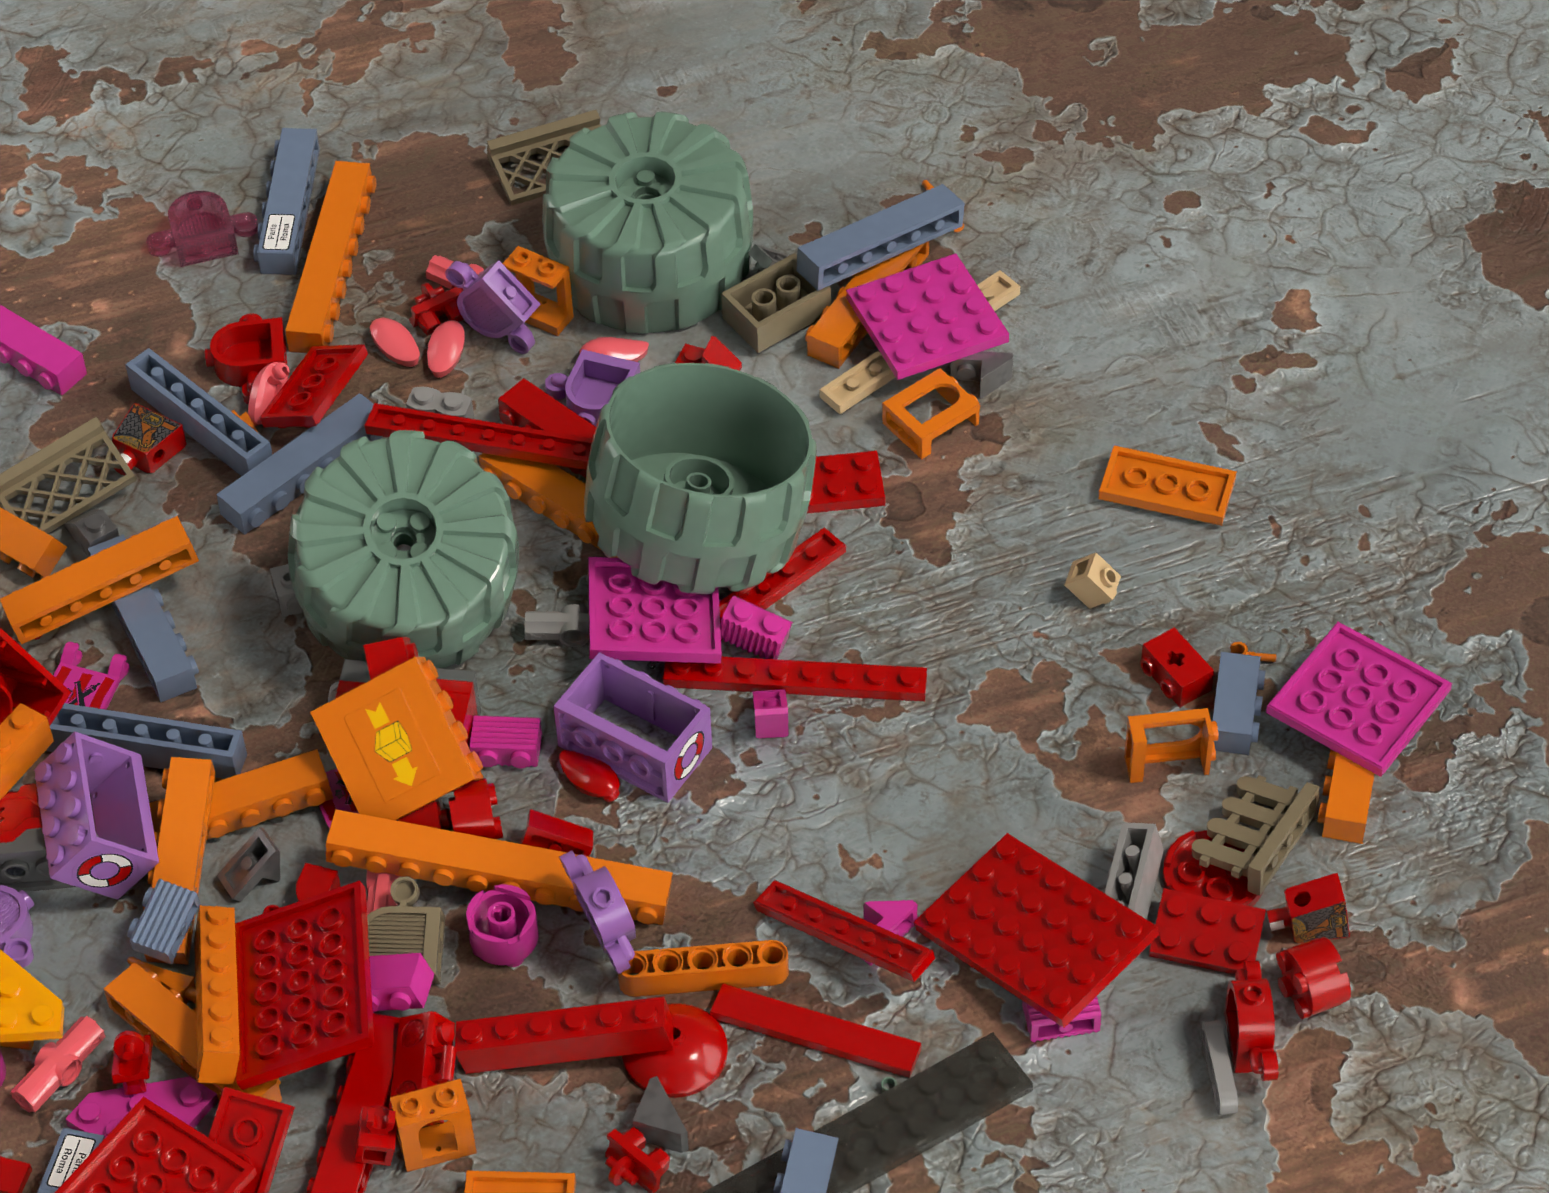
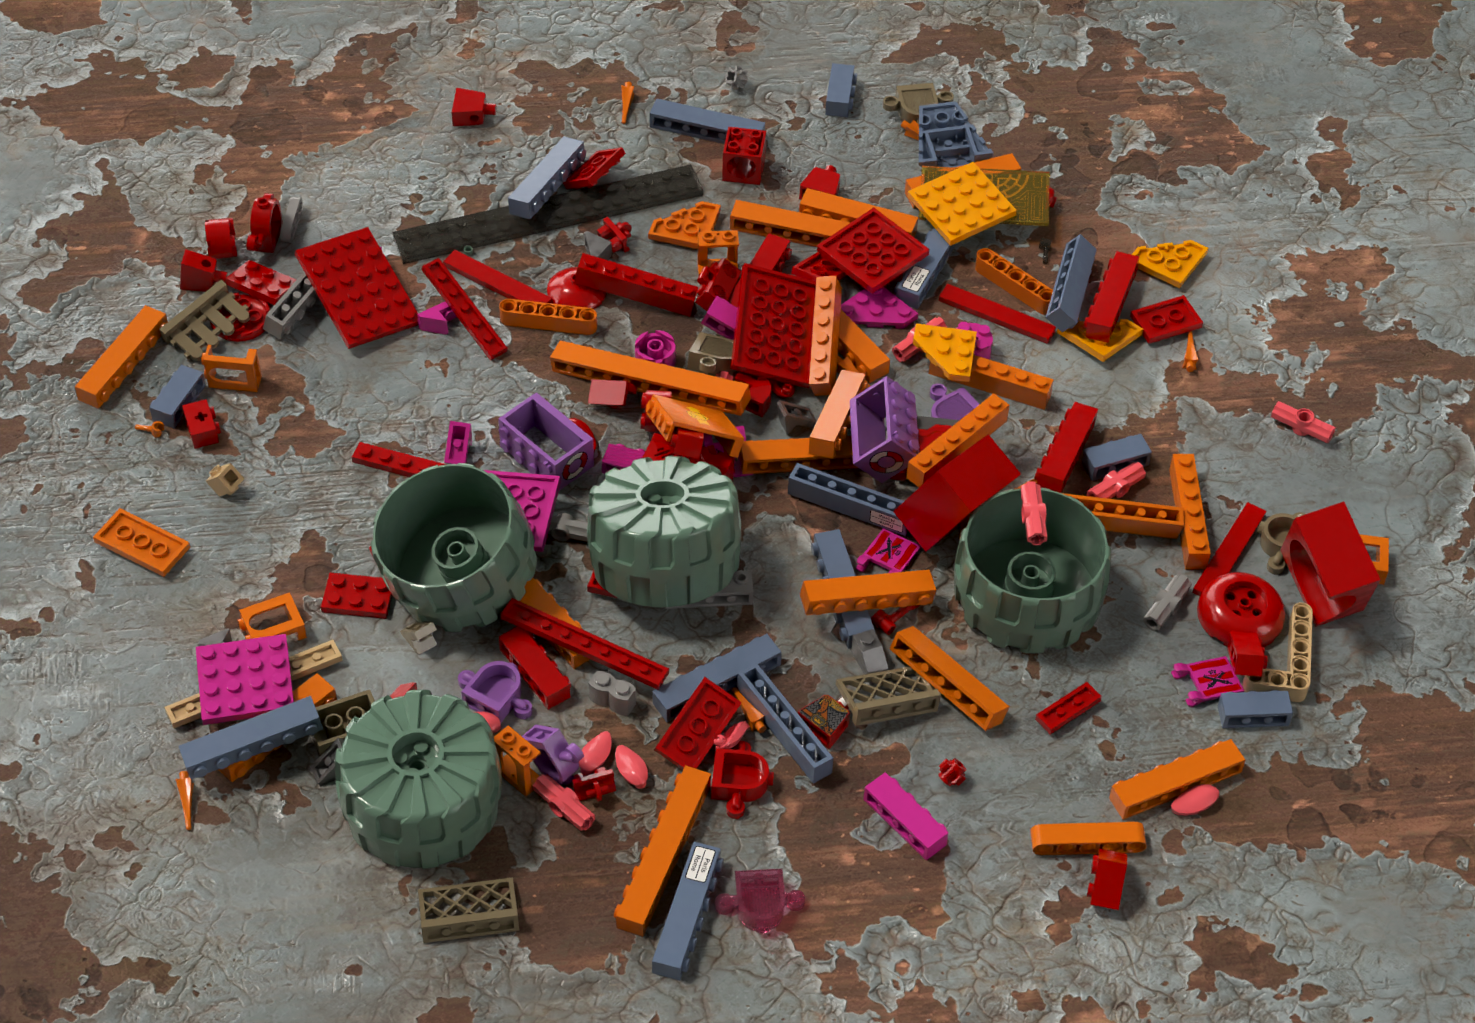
camera: 170 degrees left, 0 degrees up
red hips [112,1031,153,1095] -> none
sand blue brick [127,879,200,964] -> none
red brick [354,1105,397,1166] -> none
medium lavender piece [559,851,636,974] -> none
dark pink tile [1266,622,1452,777] -> none

